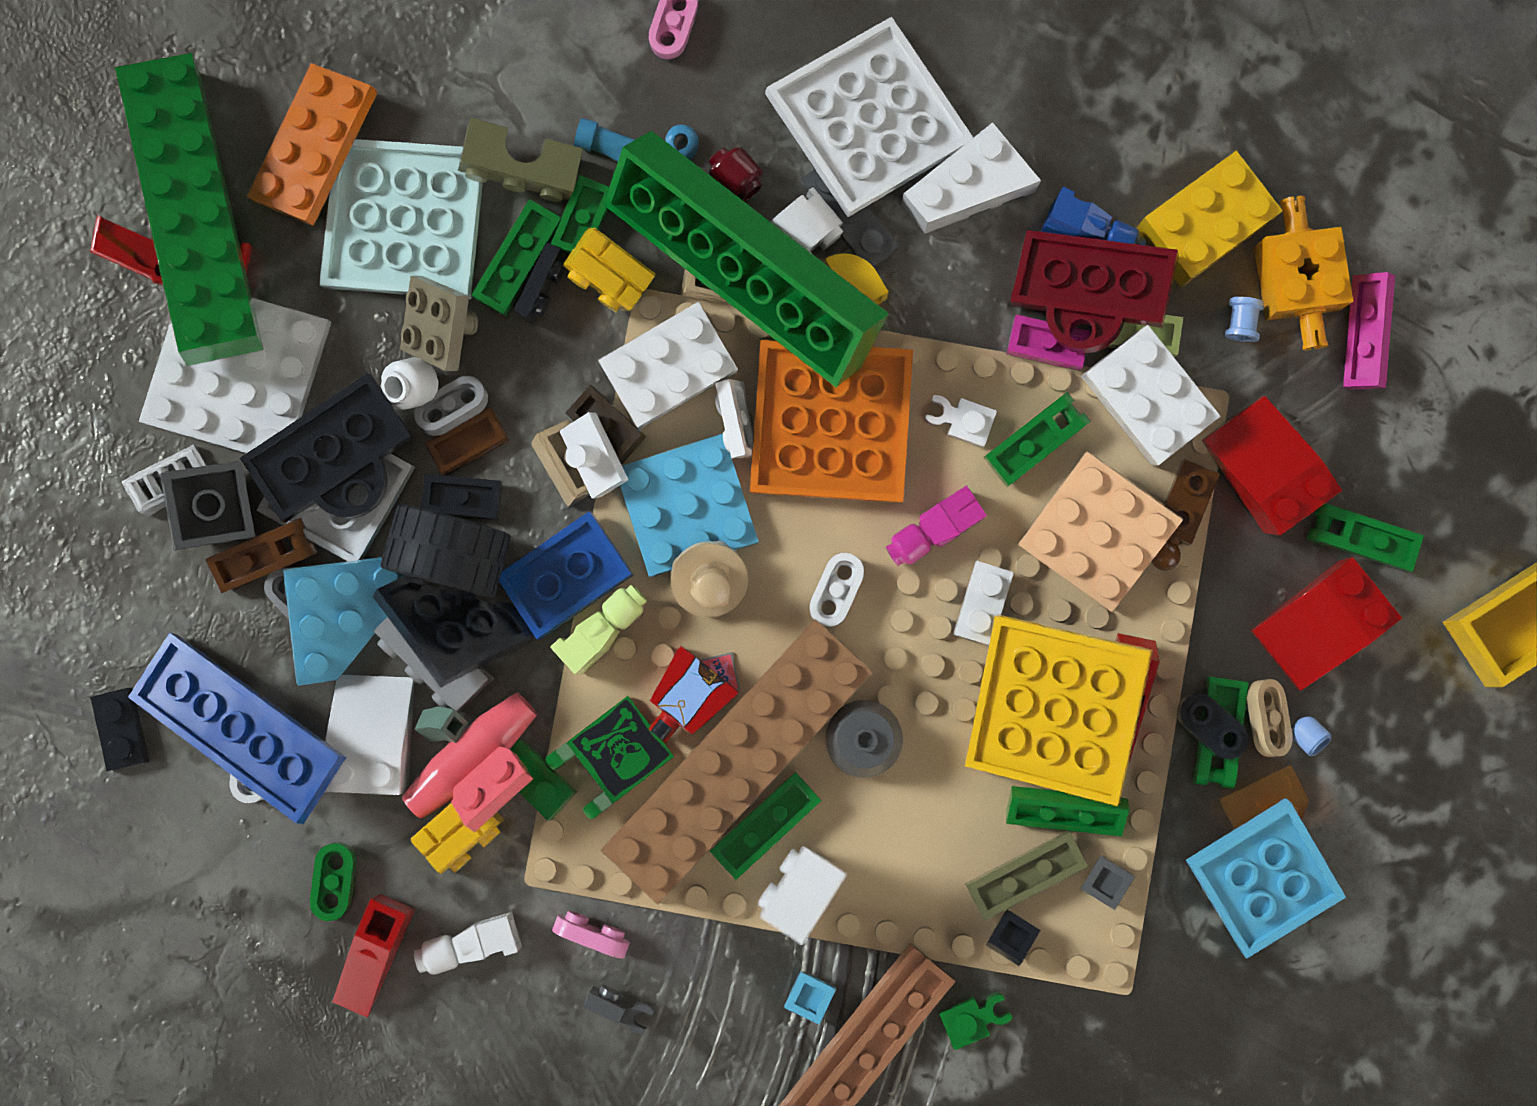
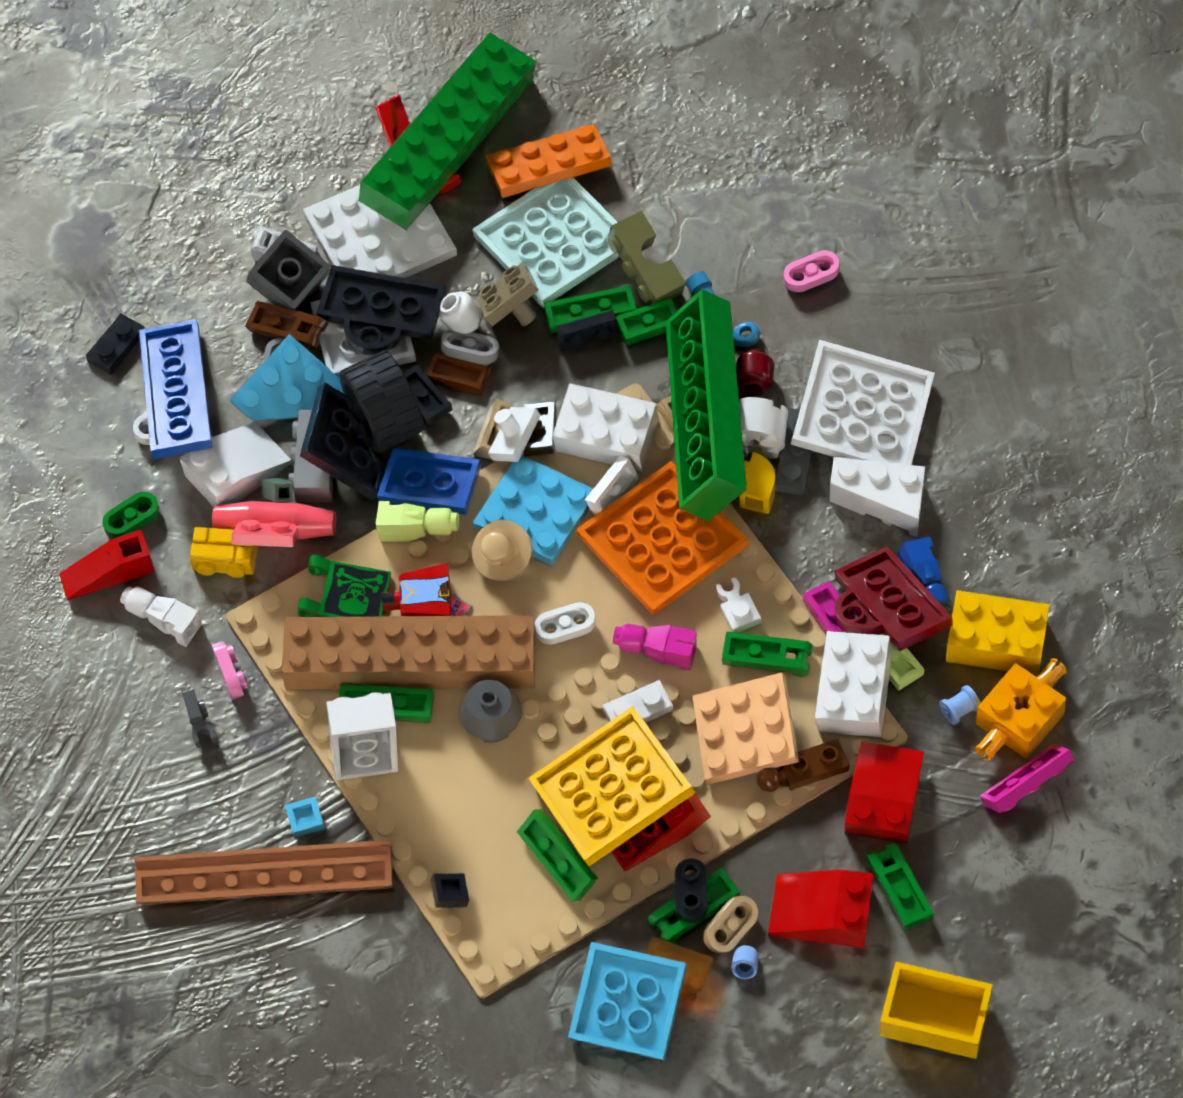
camera: 45 degrees right, 25 degrees down
green plate [510,740,577,821] -> none
yellow brick [563,228,656,312] -> none
green plate [938,992,1013,1051] -> none
olive plate [965,831,1088,921] -> none
dark grey plate [1081,855,1135,910] -> none

